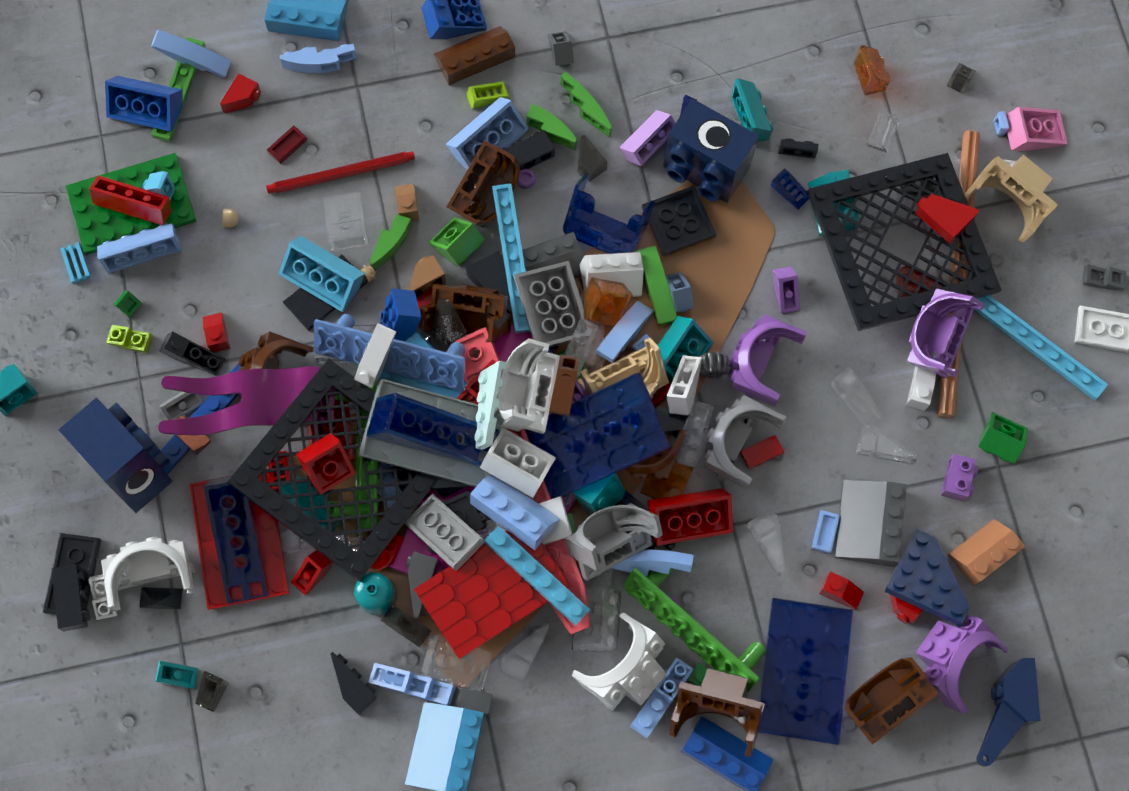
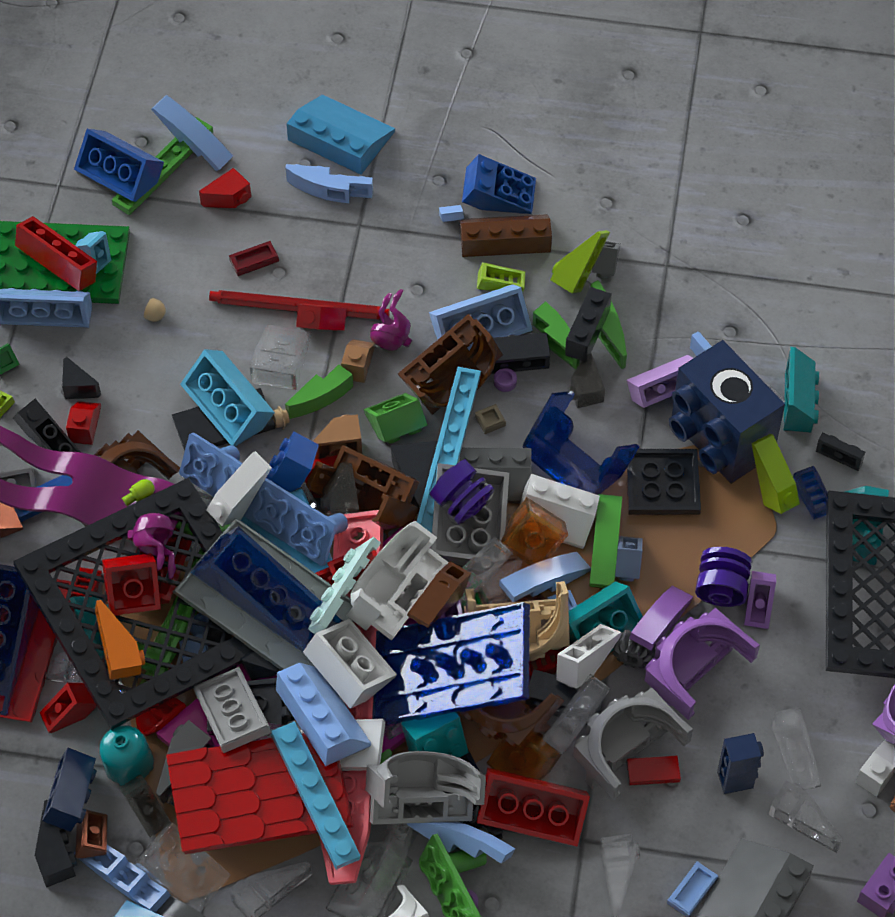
camera: 25 degrees right, 15 degrees down
none -> dark blue brick [42,747,97,832]
none -> black slope [62,356,101,399]
none -> copper slope [75,810,108,858]
none -> orange slope [95,600,145,680]
none -> lime cylinder [122,479,155,506]
none -> magenta hair [128,513,176,579]
none -> red slope [296,303,347,330]
none -> magenta hair [370,289,412,351]
none -> dark purple wheel [429,459,495,525]
none -> light blue tile [439,205,464,222]
none -> dark tan tile [475,404,506,434]
none -> lime slope [550,230,610,293]
none -> black brick [565,287,612,362]
none -> medium lavender slope [629,586,693,650]
none -> light blue tile [690,332,712,356]
none -> dark purple wheel [695,547,752,607]
none -> dark blue brick [717,733,764,794]
none -> lime slope [751,434,800,514]

